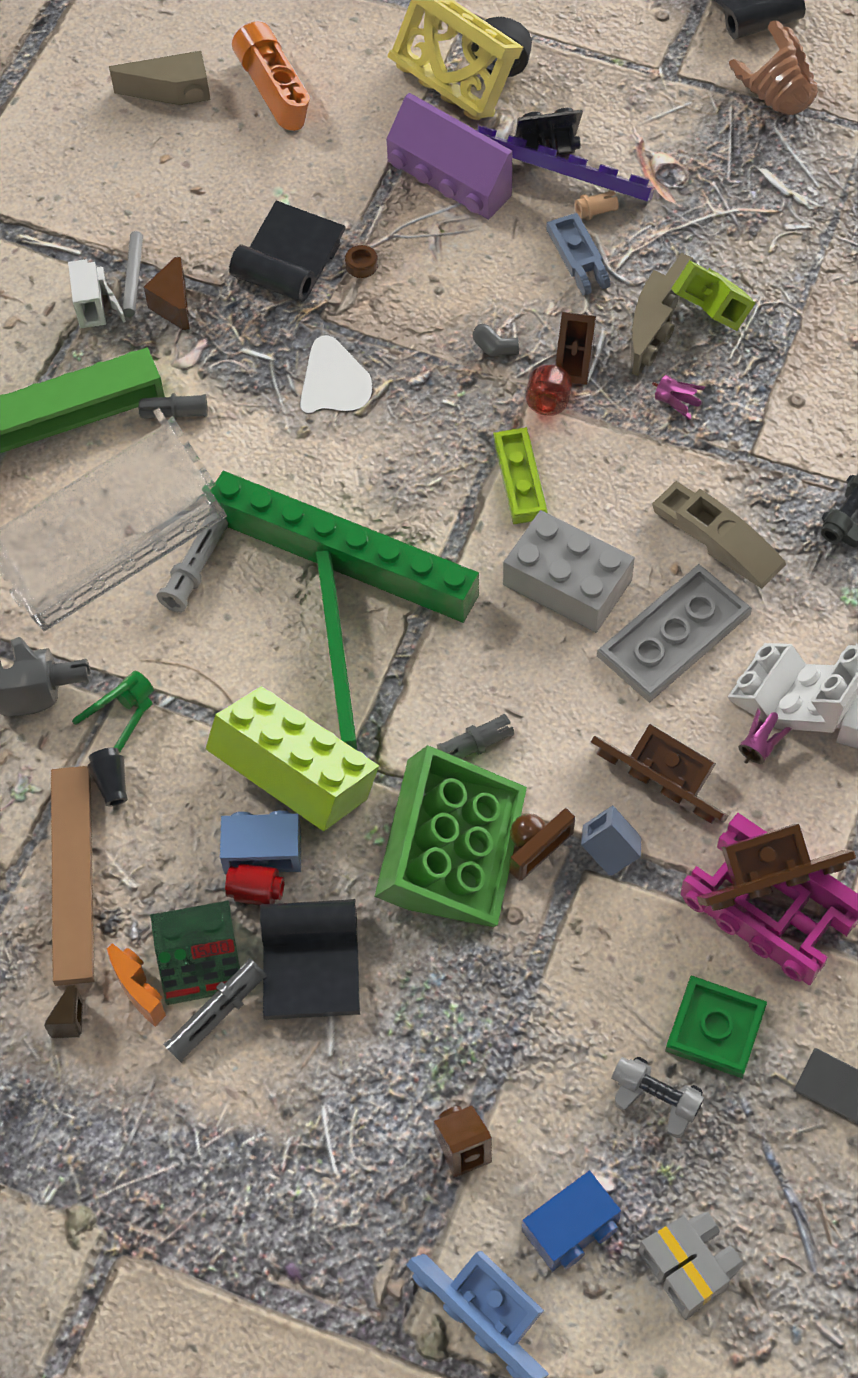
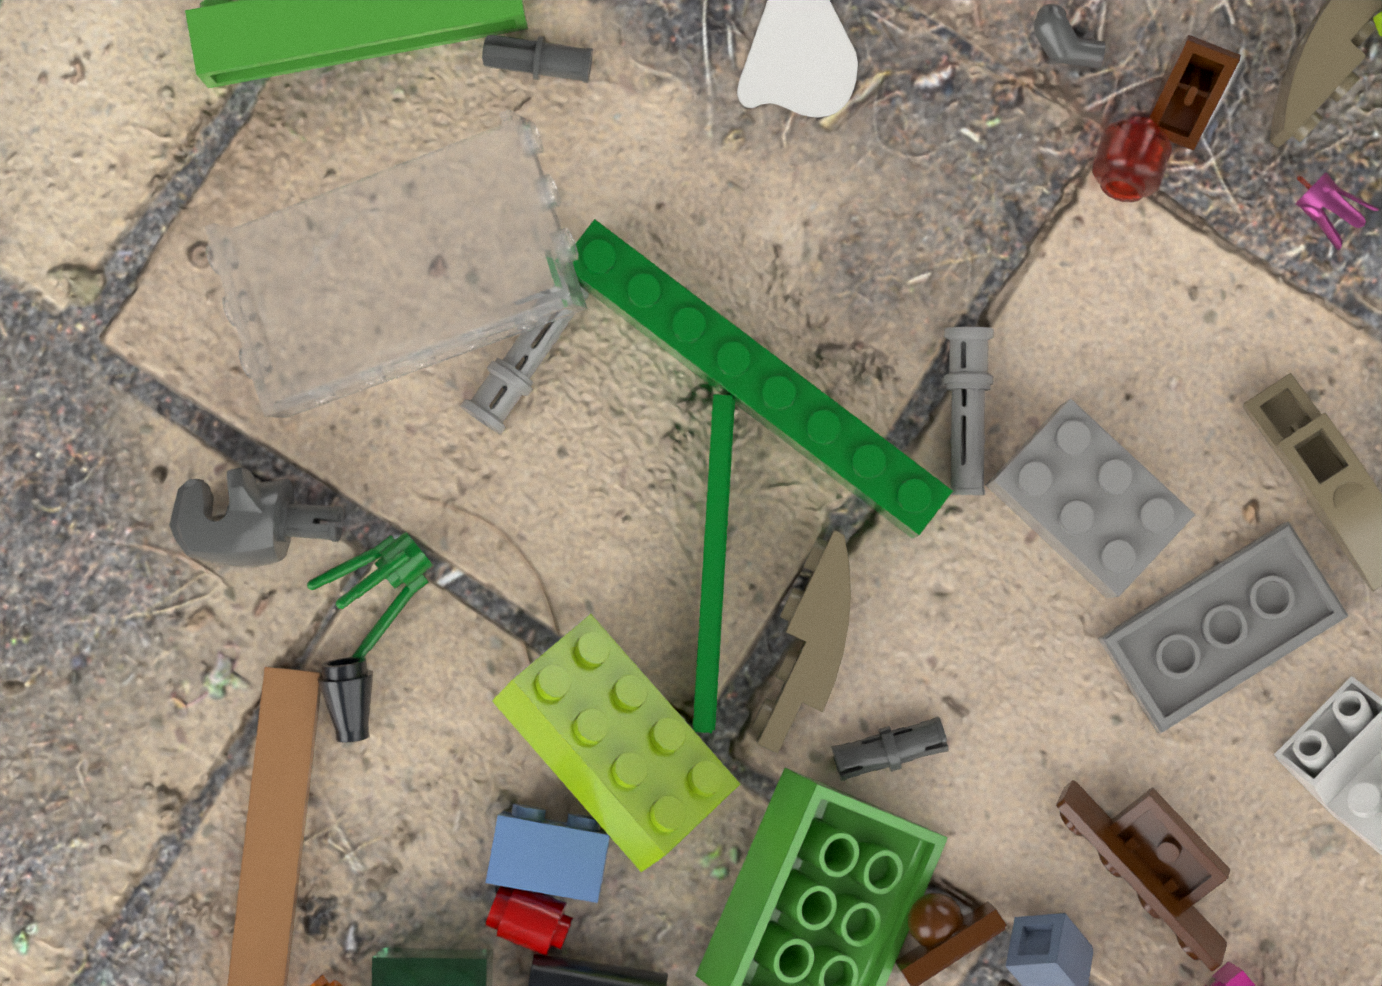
camera: 10 degrees right, 25 degrees up
lime tile [493,427,548,525] -> none
flat silver piece [738,708,792,764] -> none
none -> dark tan slope [751,530,851,754]
none -> light grey pin [944,327,994,495]

